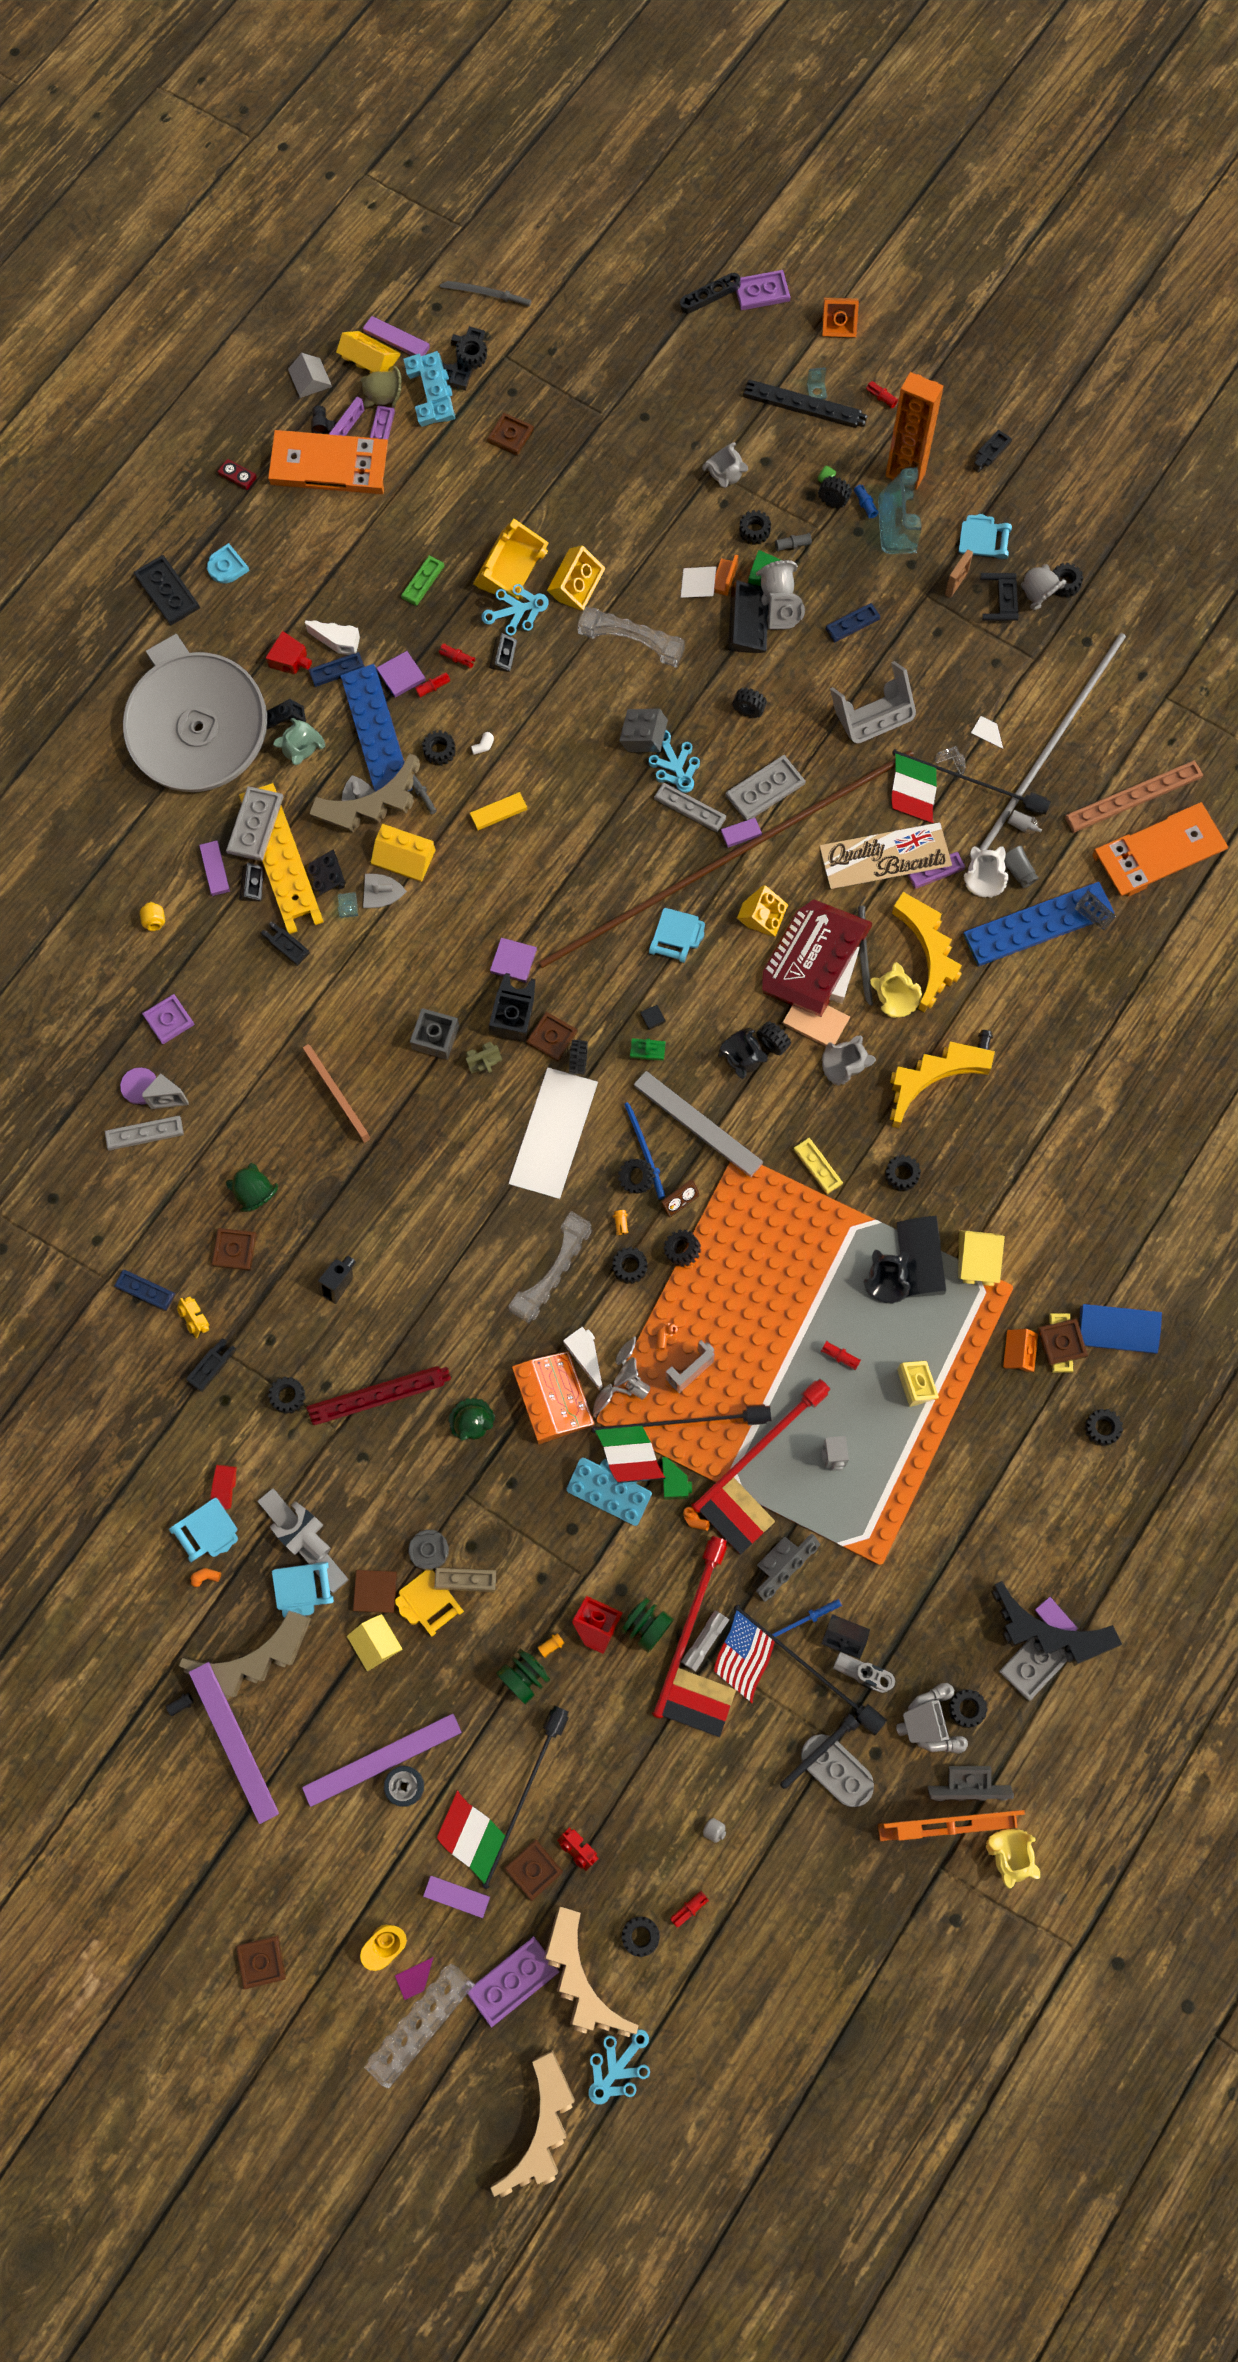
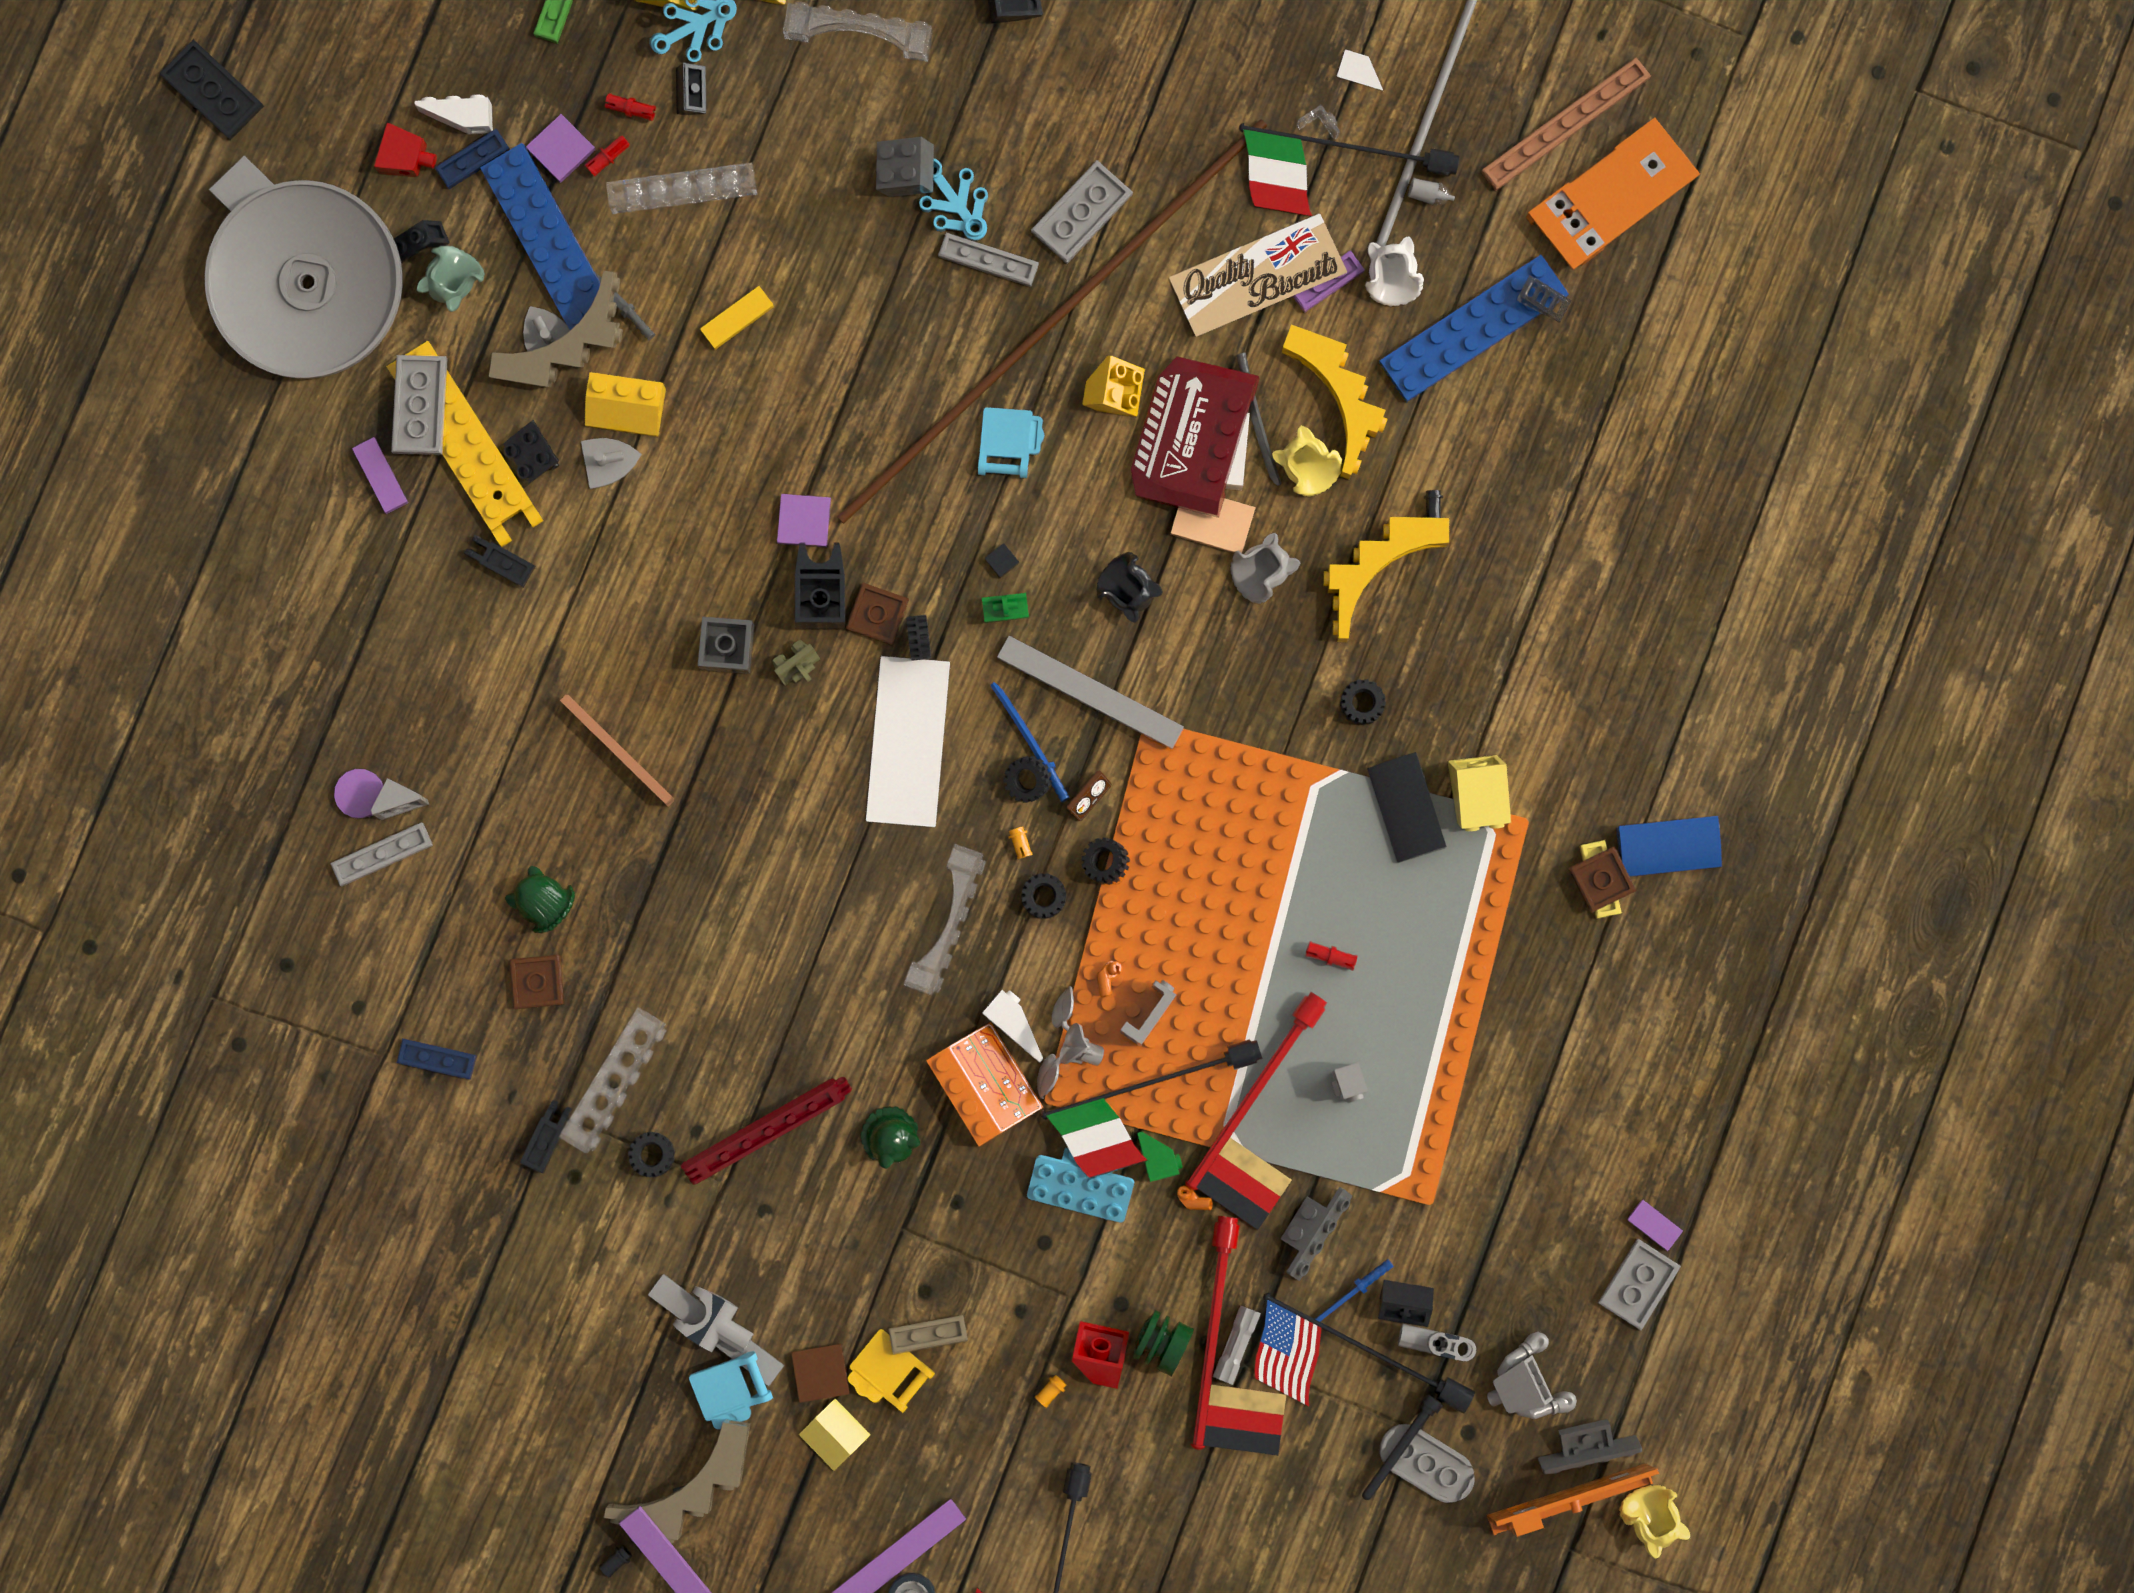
camera: 15 degrees left, 10 degrees up
yellow head [139,902,165,931] -> none
medium lavender tile [142,994,195,1044] -> none
medium azure piece [169,1498,238,1562] -> none
yellow hinge [177,1297,209,1338] -> none
orange arm [190,1568,221,1587] -> none
medium azure tile [207,543,250,583] -> none
red slope [210,1465,237,1509] -> none
black slope [239,862,265,902] -> none
black torso [318,1256,356,1304] -> none
clear light blue bracket [337,892,359,918] -> none
dark grey tile [408,1530,449,1571] -> none
black tyre [422,730,456,766] -> none
white arm [471,732,494,755] -> none
dark green wheel [496,1648,550,1705] -> none
light grey piece [703,1818,726,1843] -> none
medium lavender tile [721,818,762,847] -> none
black tyre [732,688,767,719] -> none
black tyre [756,1021,791,1056] -> none
light yellow tile [793,1138,843,1195] -> none
light grey windscreen [830,661,916,743] -> none
black hair [863,1250,910,1304] -> none
light yellow slope [897,1361,939,1407] -> none
black tyre [949,1689,988,1728] -> none
black arch [991,1581,1122,1666] -> none
orange panel [1003,1329,1038,1372] -> none
dark grey plant [1004,846,1039,888] -> none
black tyre [1084,1409,1123,1446] -> none
none -> clear brick [559,1007,667,1153]
none -> clear brick [606,163,758,214]

